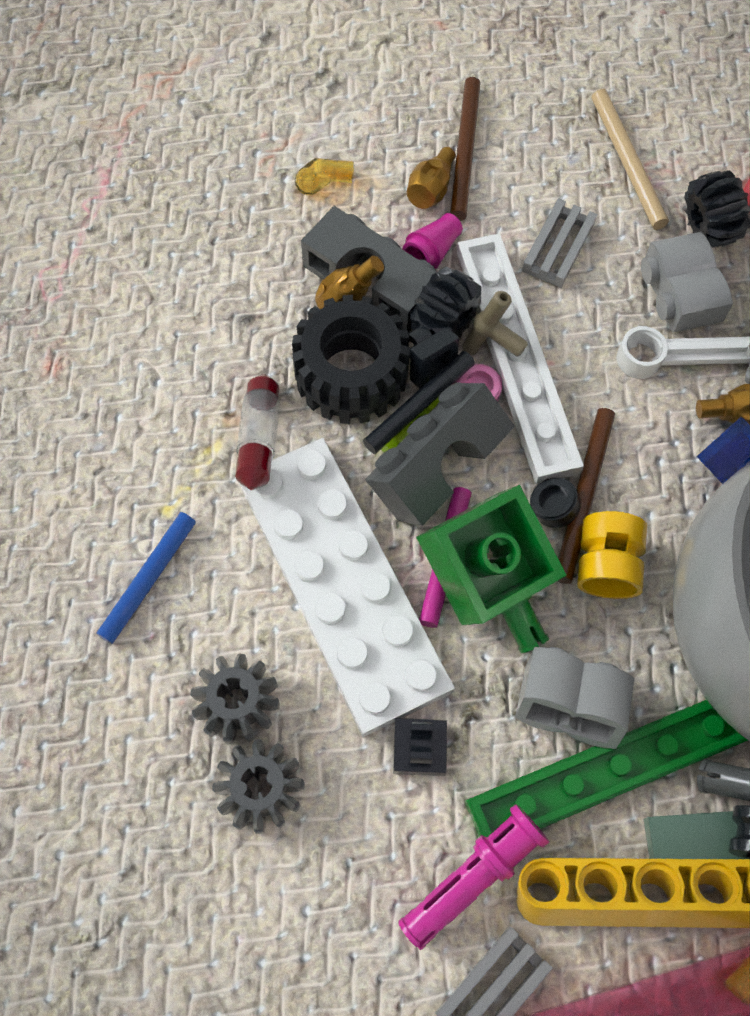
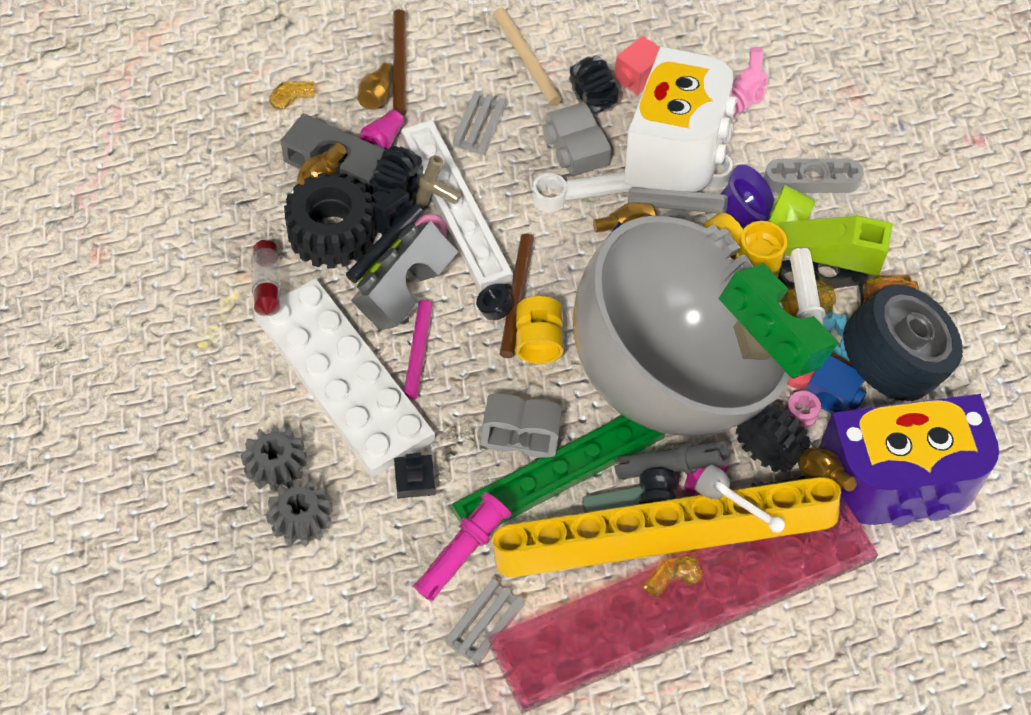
camera: 10 degrees left, 10 degrees down
blue bar [96,512,196,644] -> none
green brick [416,485,567,653] -> none

